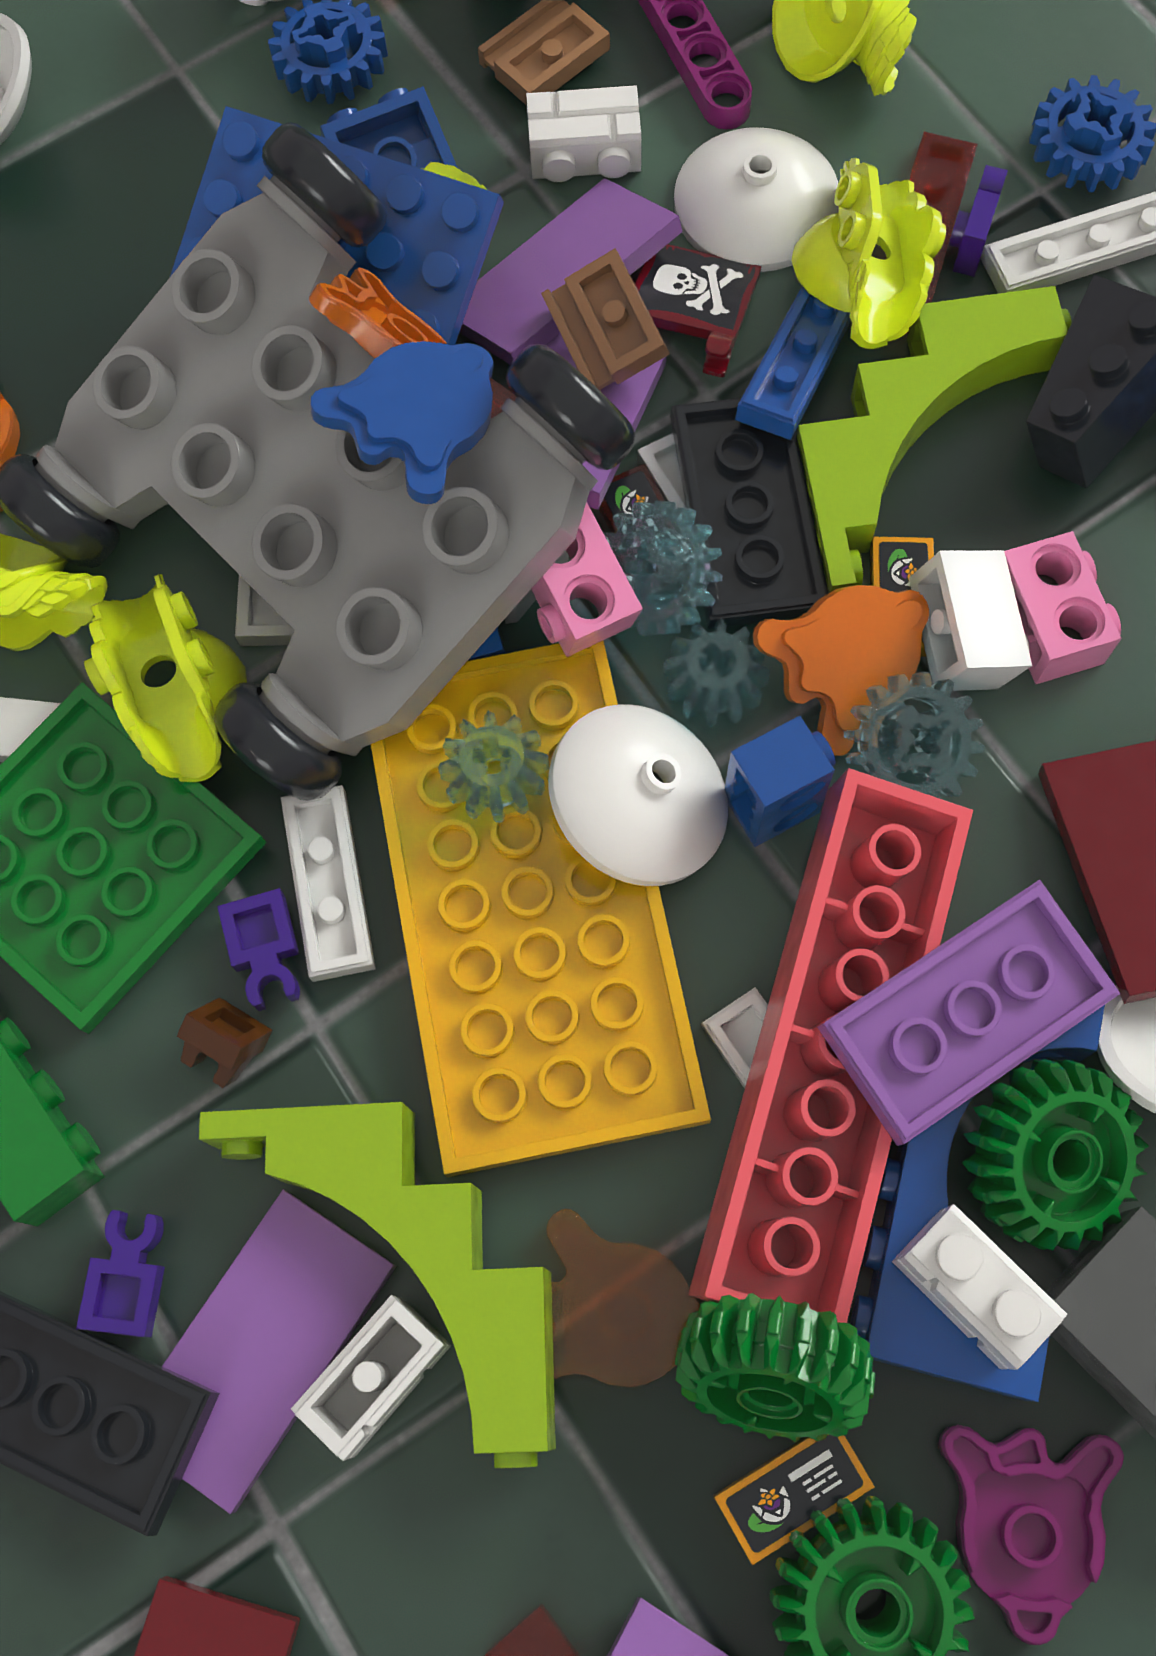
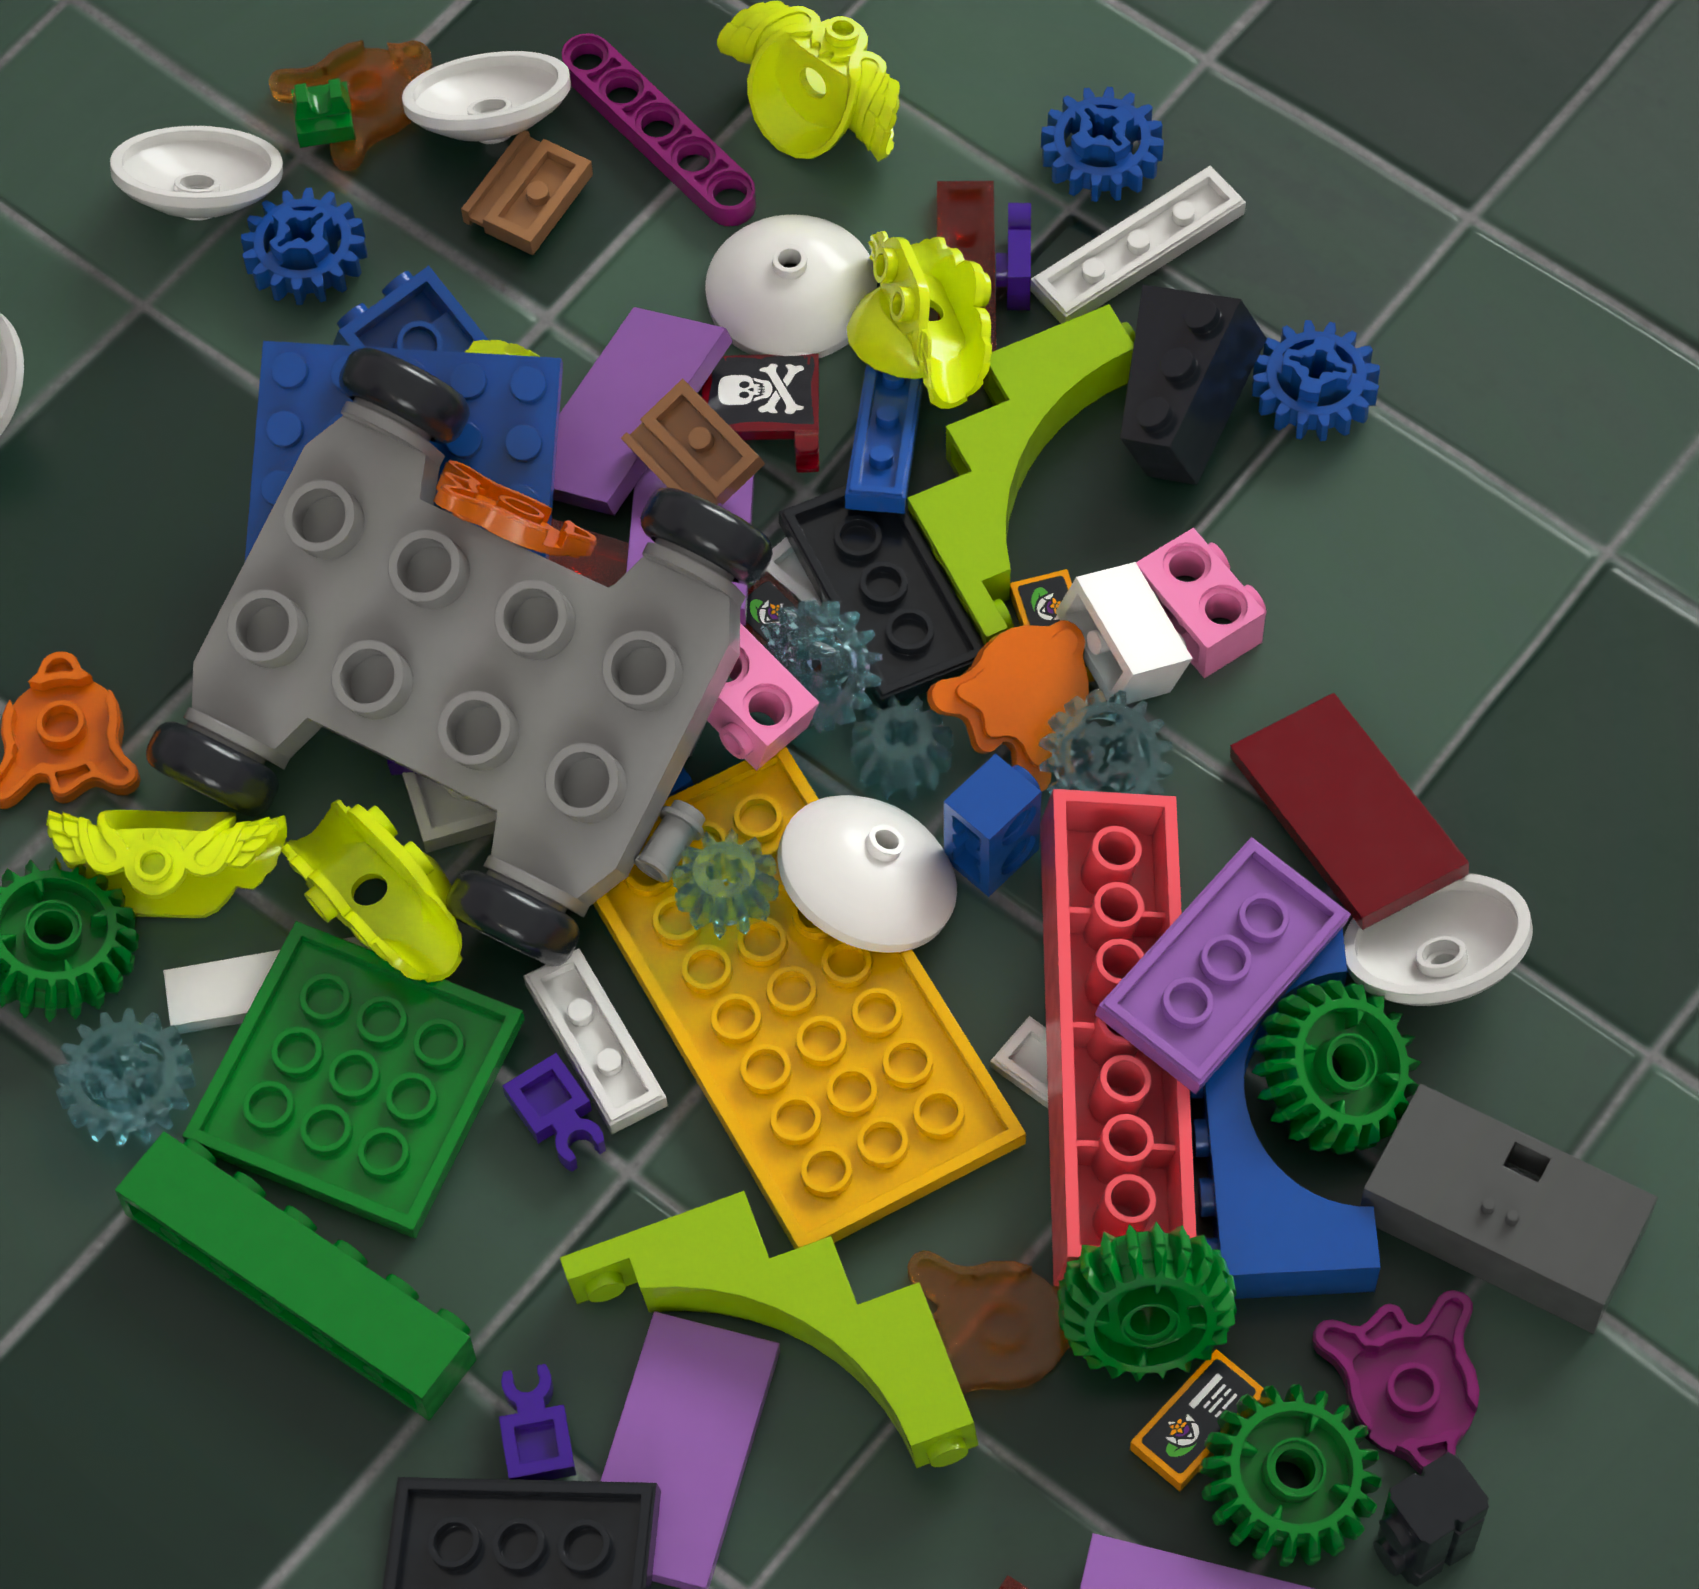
camera: 20 degrees left, 10 degrees down
reddish brown tile [177,997,273,1088] -> none
white brick [291,1295,451,1461] -> none
blue tile [311,341,493,504] -> none
white brick [526,85,641,182] -> none
white brick [892,1204,1067,1370] -> none
none -> light grey pin [634,800,706,883]

